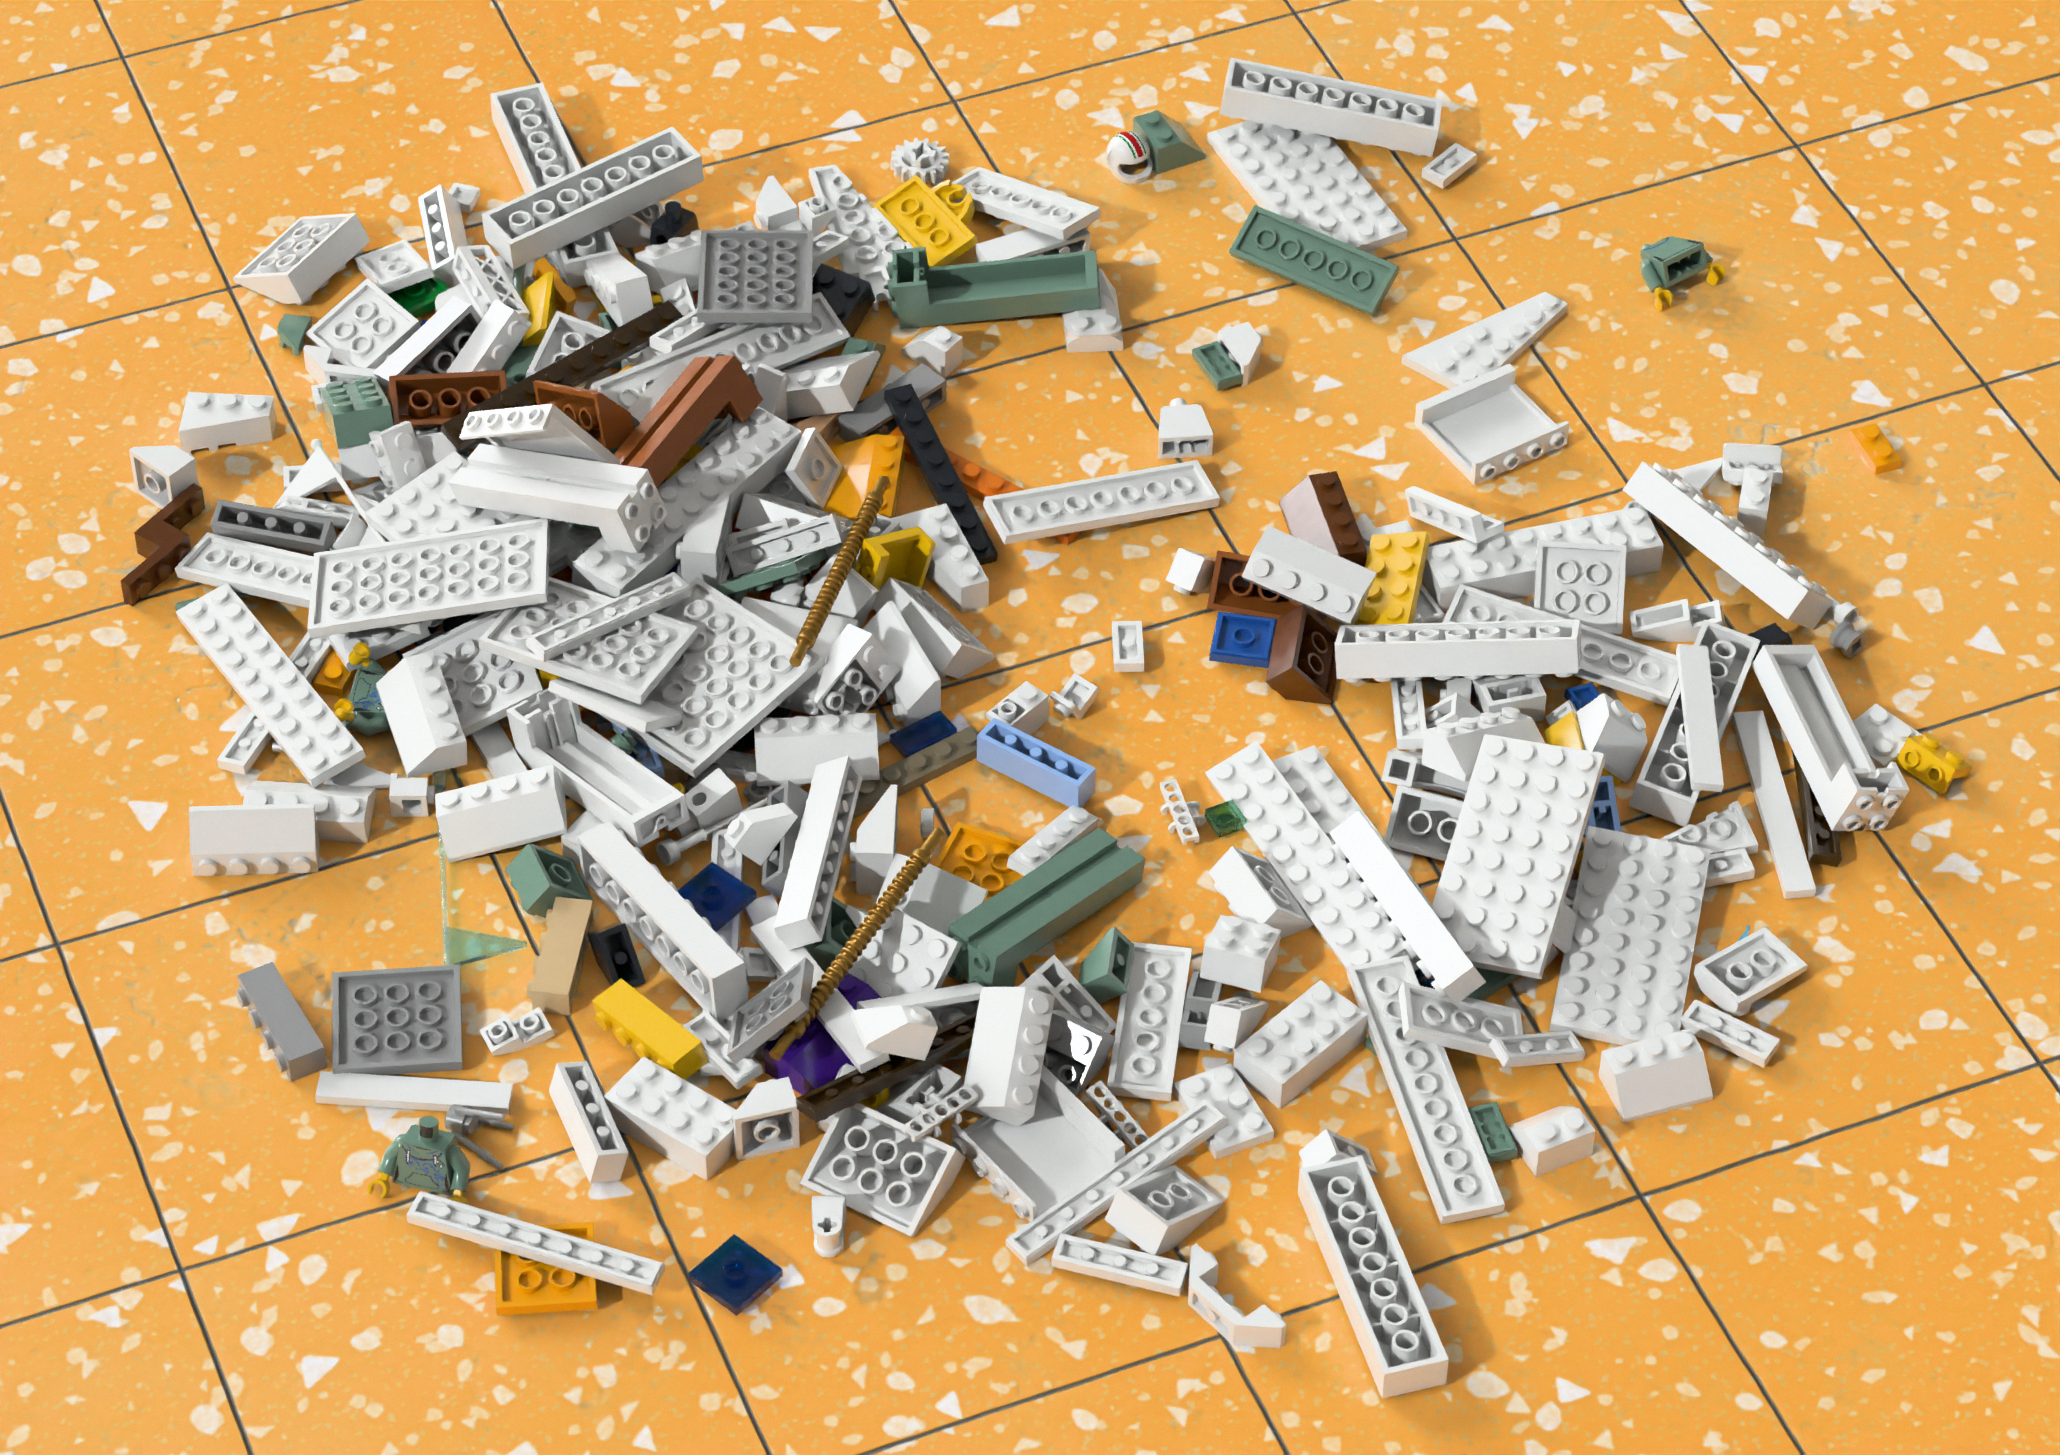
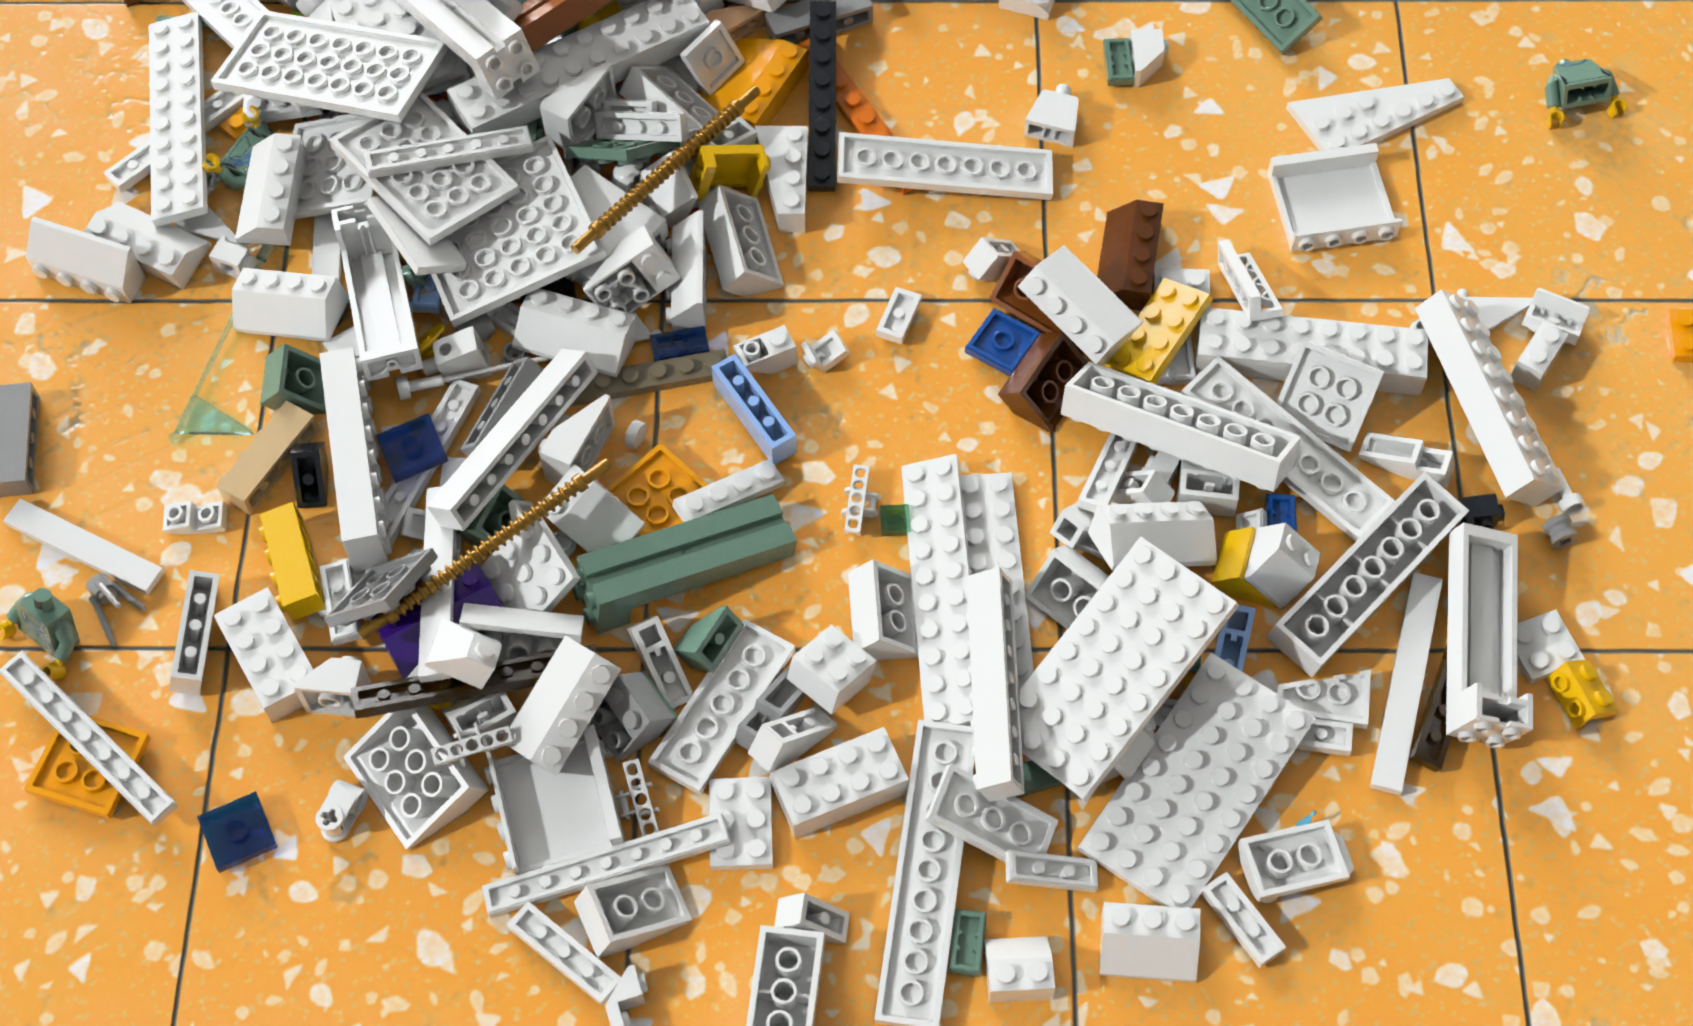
camera: 25 degrees right, 15 degrees up
light grey plate [332,964,463,1075] -> none
white slope [724,802,798,866] -> none
white tile [1676,644,1724,792] -> none

